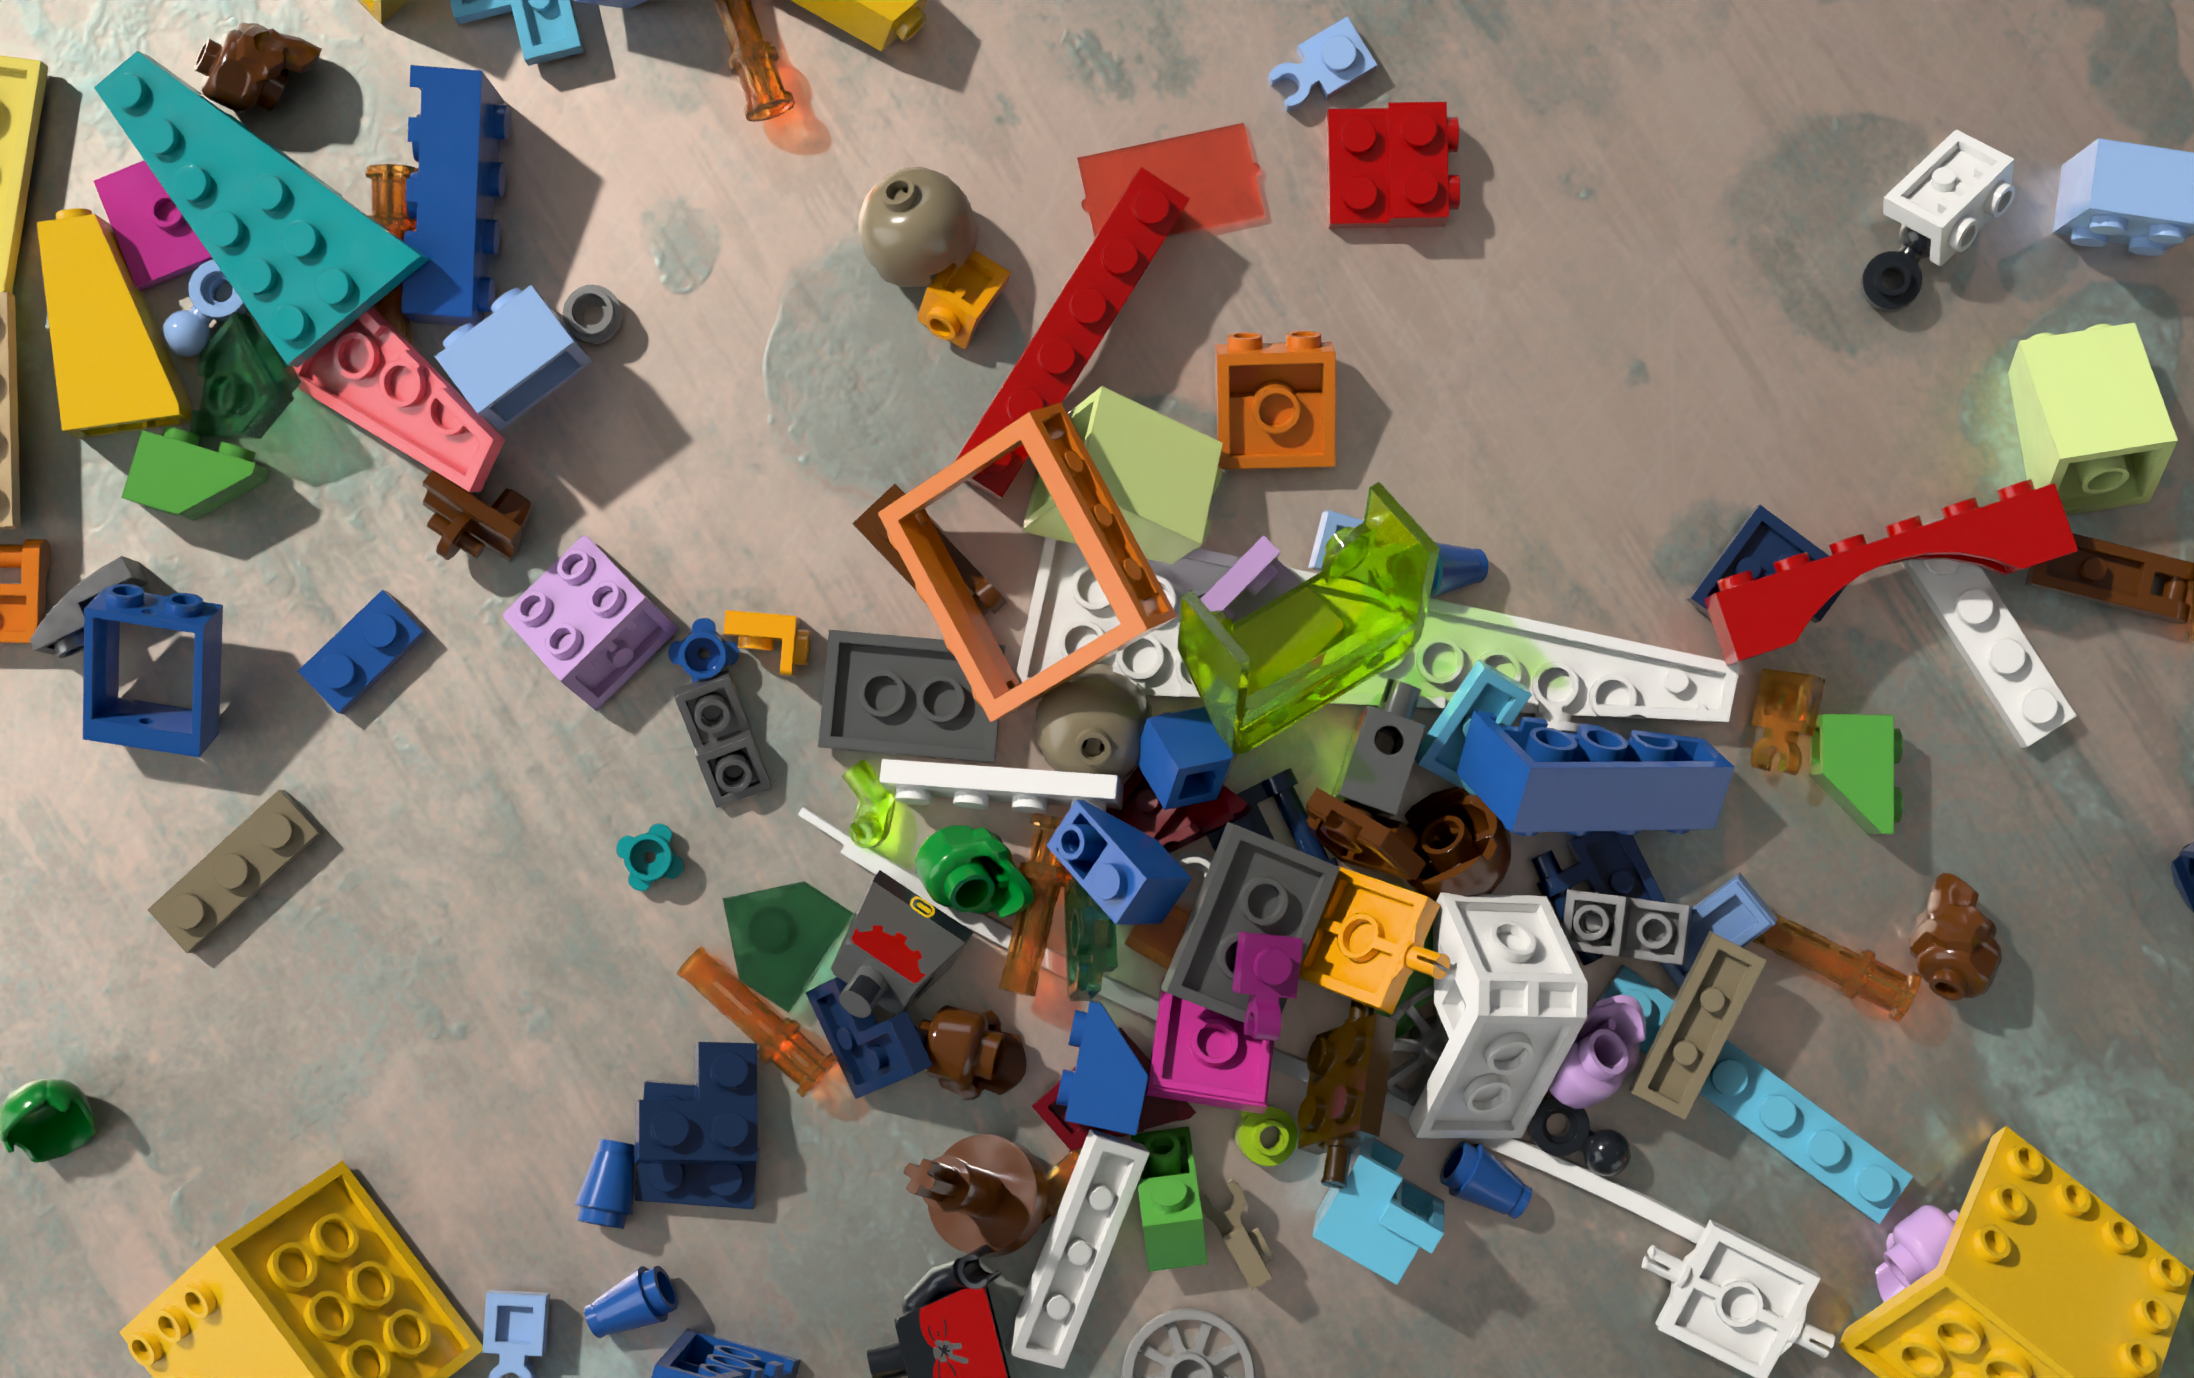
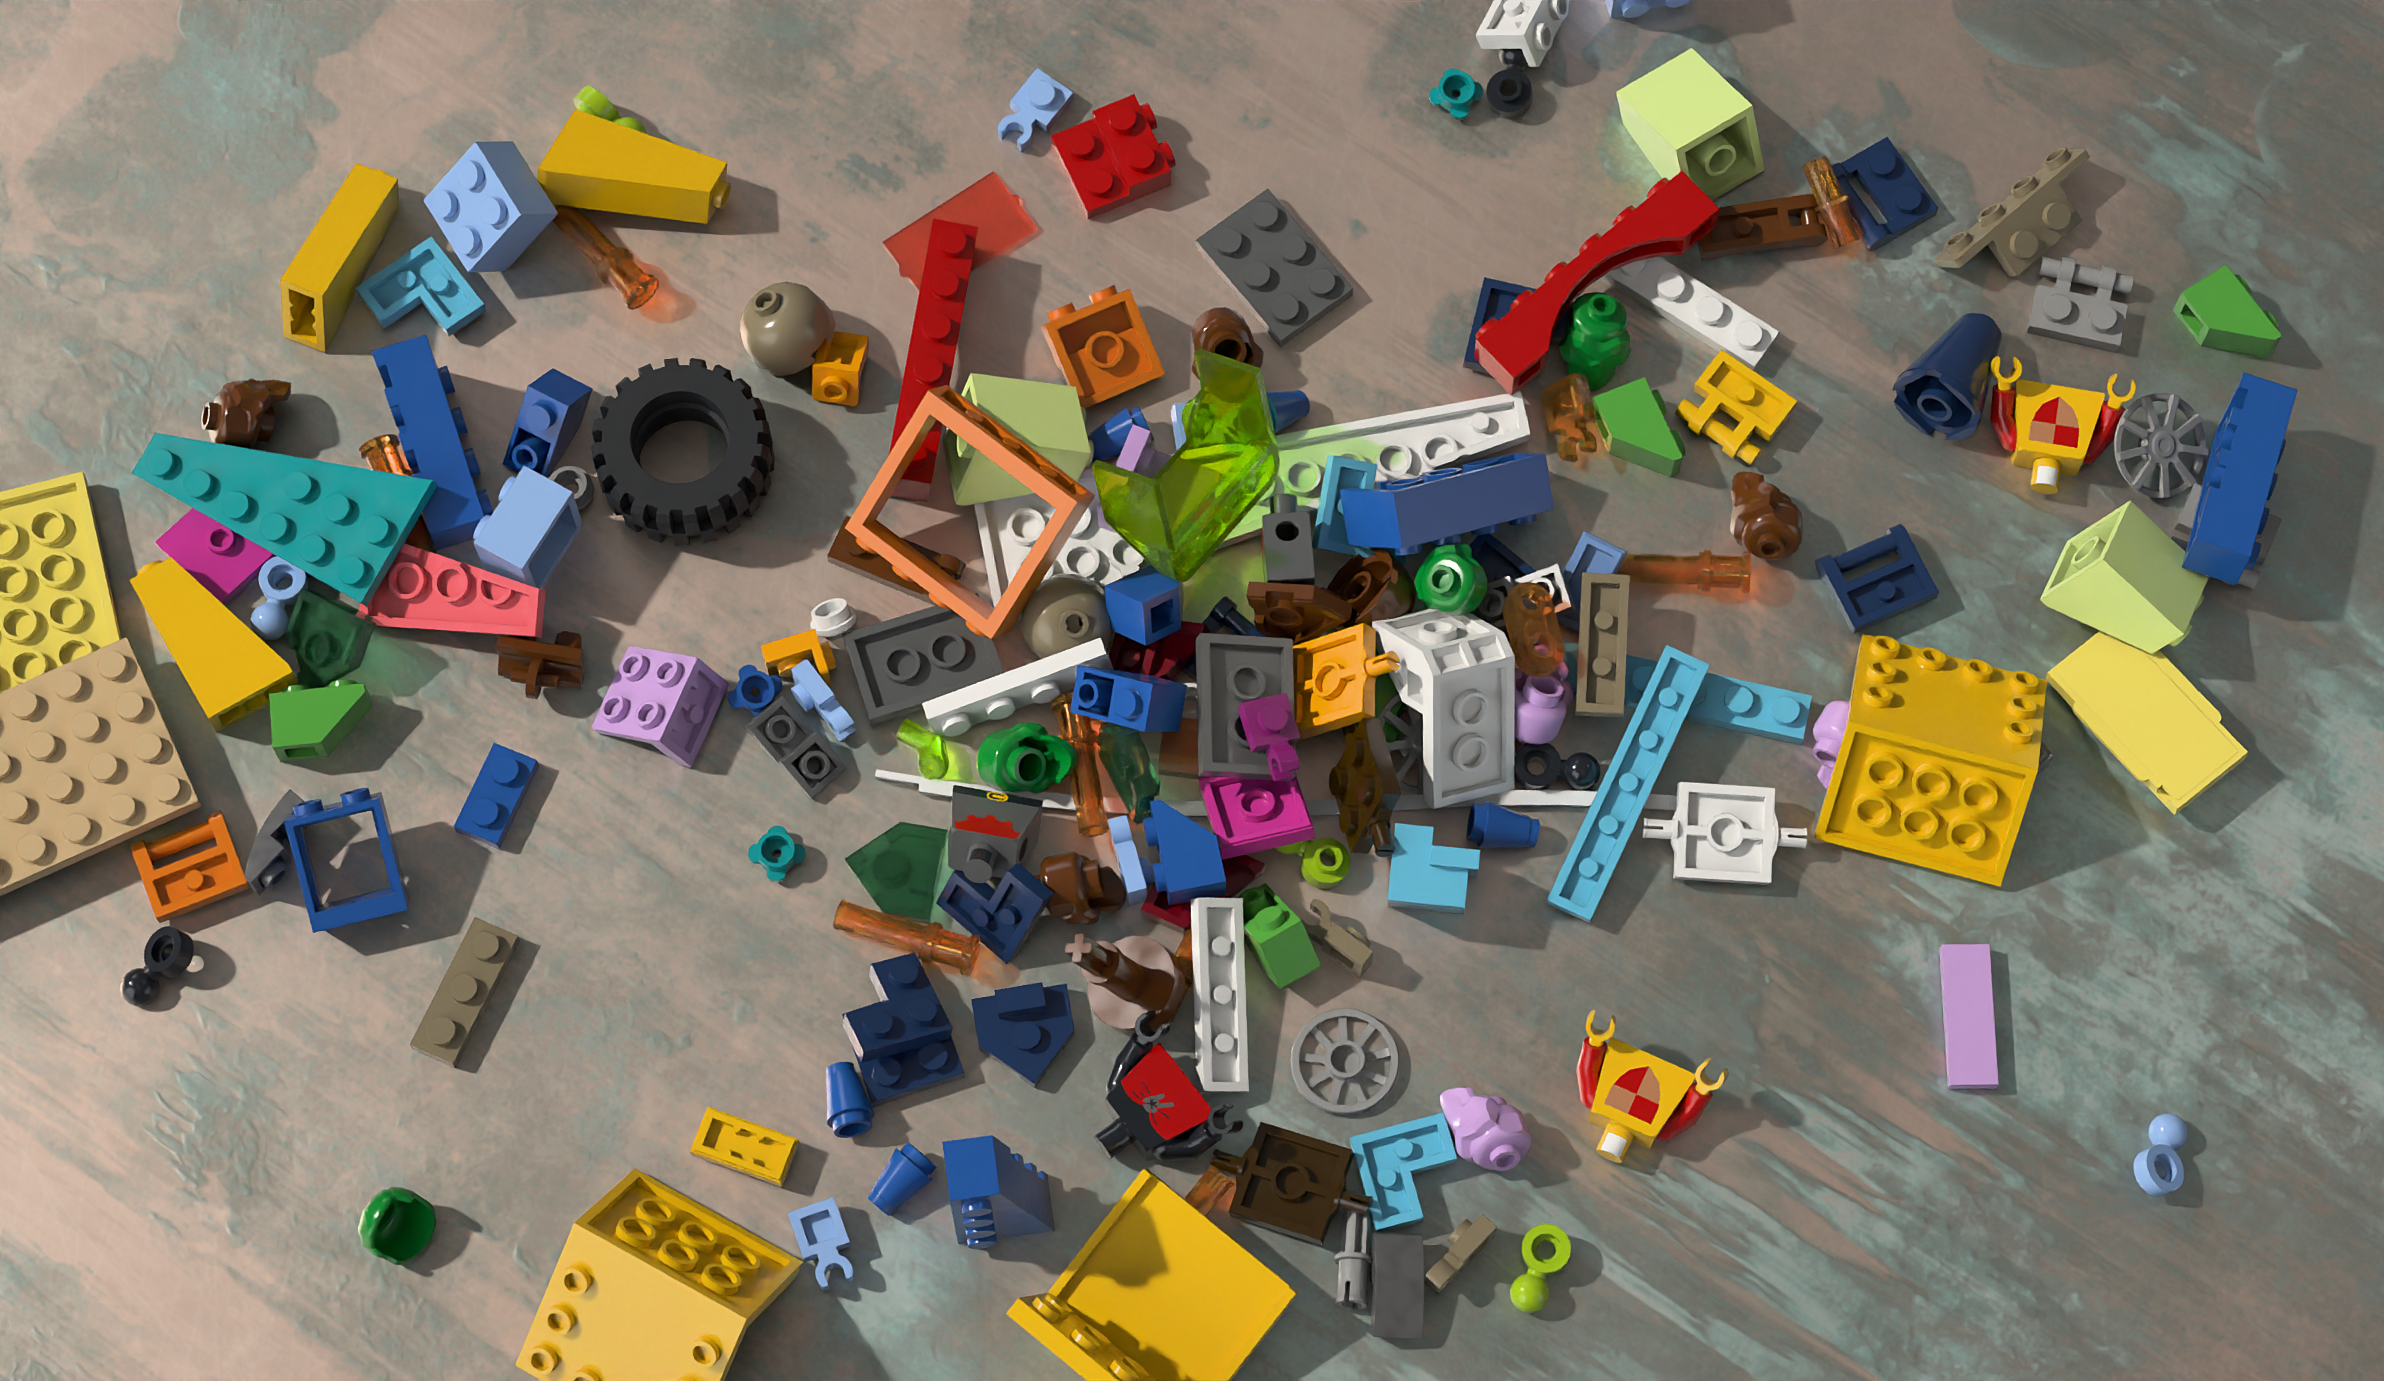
camera: 20 degrees left, 15 degrees down
none -> blue slope [502,368,593,478]
none -> black tyre [591,358,775,545]
none -> yellow plate [690,1107,800,1187]
none -> light blue plate [791,658,856,742]
none -> white plate [810,598,857,640]
none -> dark blue plate [971,982,1075,1088]
none -> blue cone [1087,406,1154,463]
none -> light blue plate [1108,815,1154,906]
none -> reddish brown head [1191,307,1264,400]
none -> dark grey plate [1196,188,1353,347]
none -> green head [1414,544,1487,616]
none -> teal plate [1429,68,1483,120]
none -> clear orange plate [1502,582,1565,678]
none -> medium azure plate [1546,645,1710,923]
none -> green head [1559,292,1631,392]
none -> yellow plate [1675,349,1797,465]
none -> dark blue plate [1815,524,1939,635]

